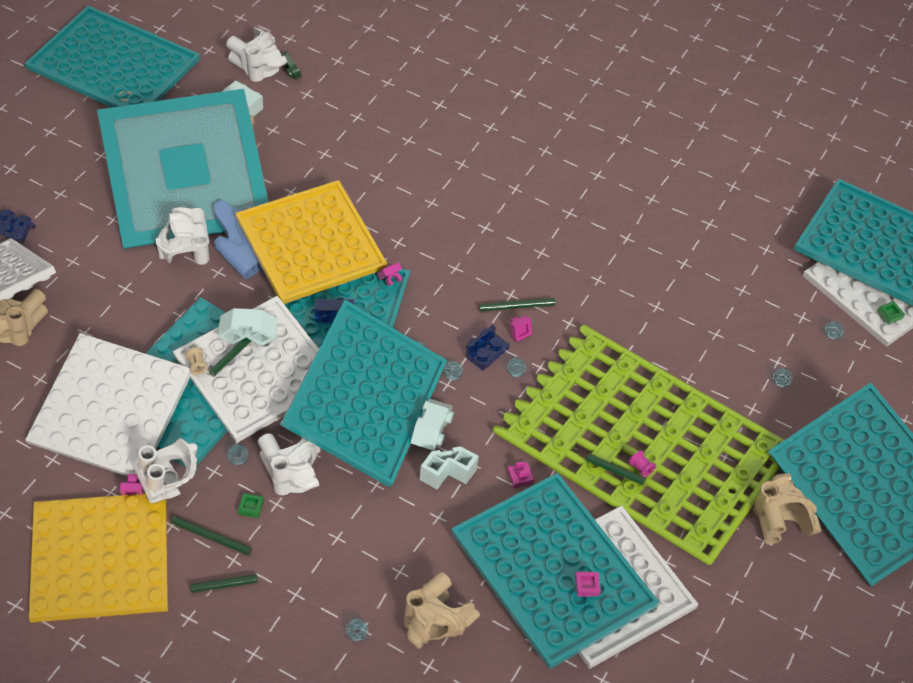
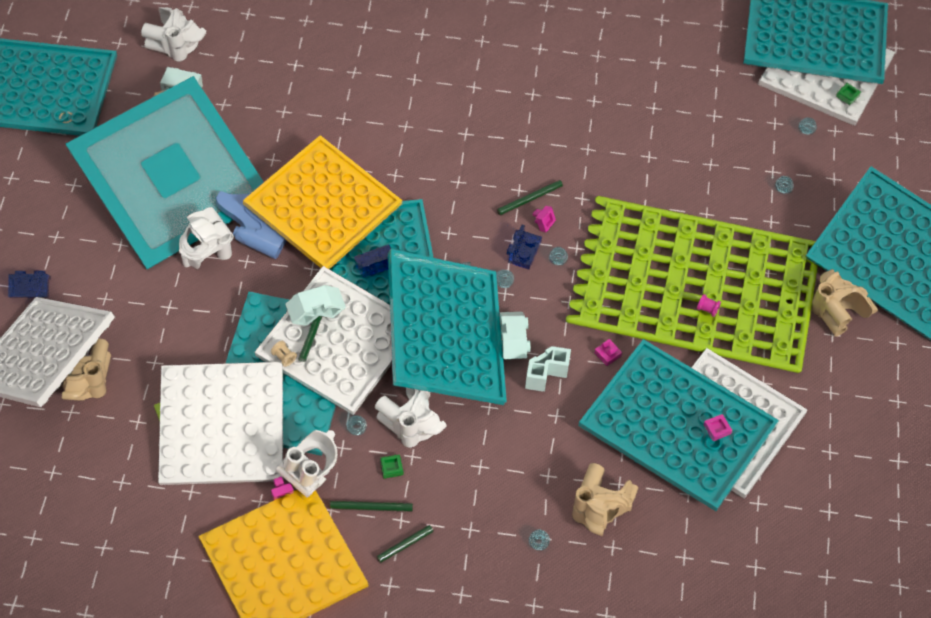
camera: 20 degrees left, 5 degrees up
dark green plate [281,50,302,80] -> none
dark pink tile [377,262,402,286] -> none
dark green bar [585,453,646,486] -> none

